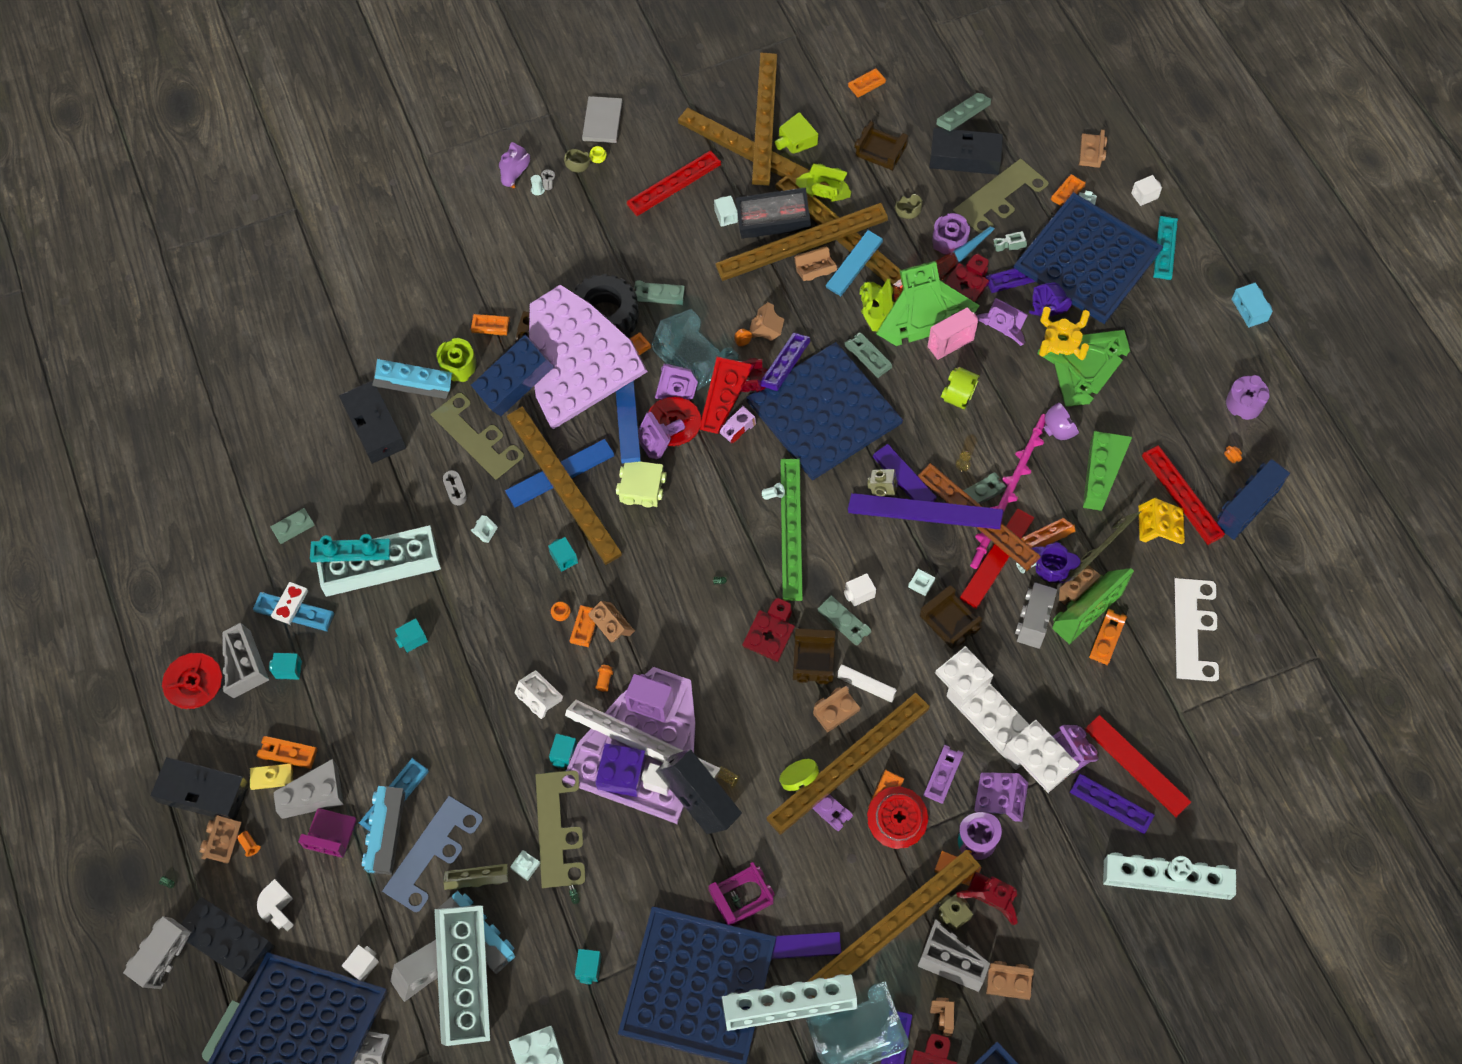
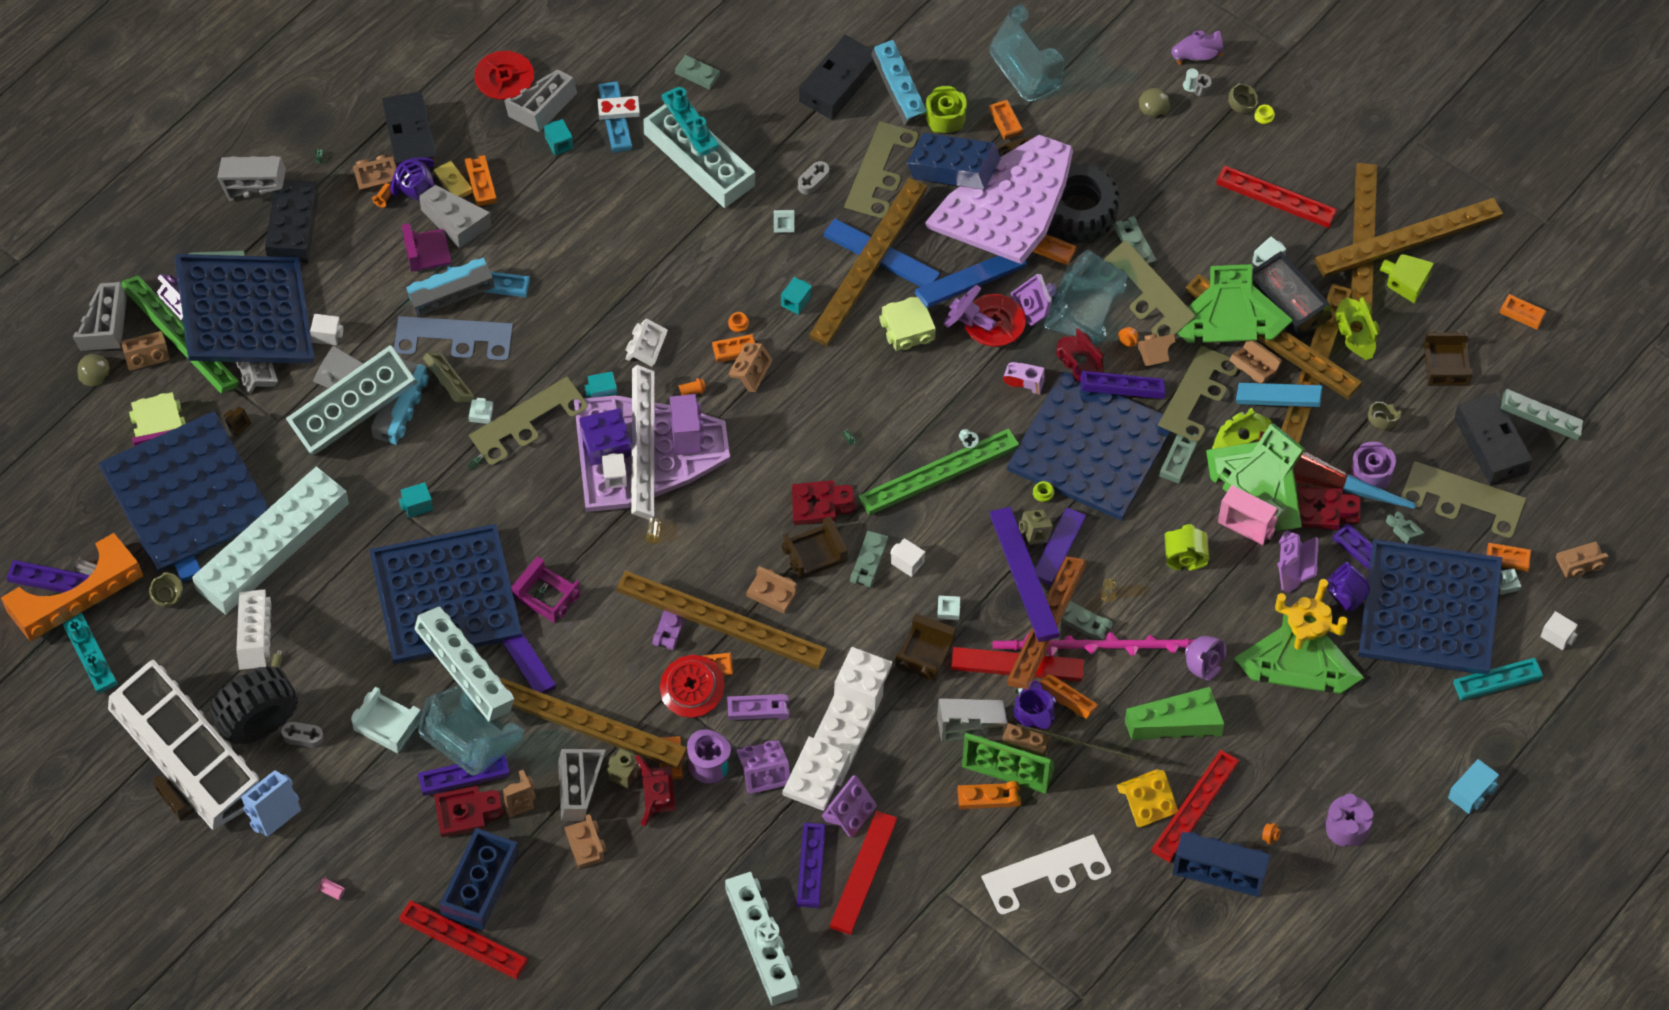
camera: 60 degrees right, 5 degrees down
white brick [257,879,294,931] -> none
teal brick [395,619,428,653] -> none
light grey tile [582,96,623,143] -> none
black brick [656,749,742,834] -> none
red wing [699,357,754,434] -> none
lime tile [779,759,819,791] -> none
white tile [837,665,896,703] -> none
none -> dark purple piece [391,157,435,202]
none -> clear light blue windscreen [989,3,1064,101]
none -> lime plate [1033,481,1054,502]
none -> olive piece [1095,239,1195,337]
none -> olive hair [1138,88,1171,118]
none -> olive piece [1157,345,1238,441]
none -> bright green plate [1177,264,1293,343]

